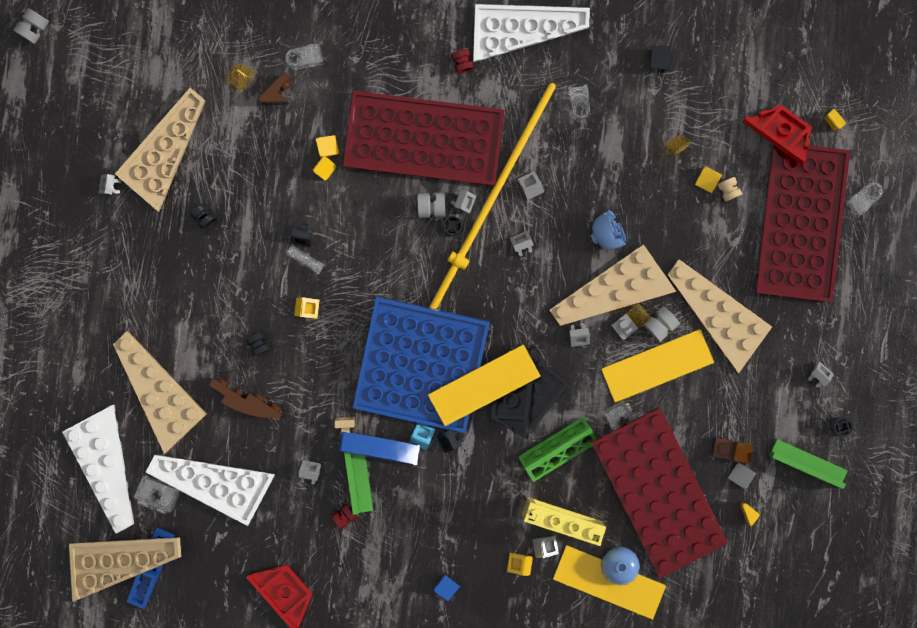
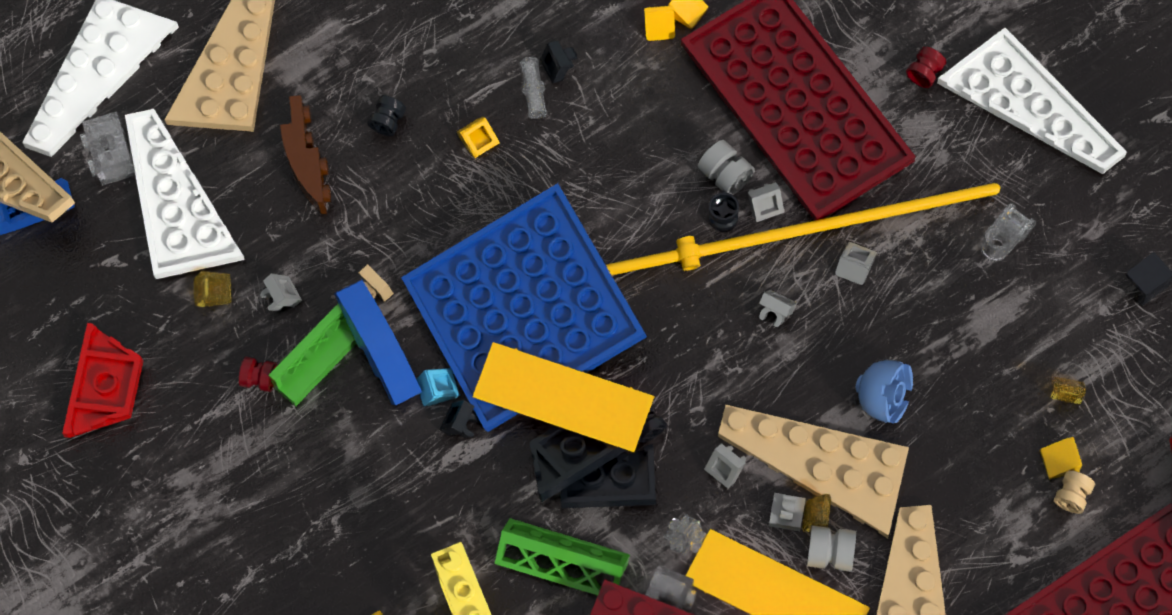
camera: 50 degrees right, 20 degrees down
blue slope [433,574,460,601] -> none
none -> clear yellow slope [194,271,232,307]
none -> clear gear [664,514,706,556]

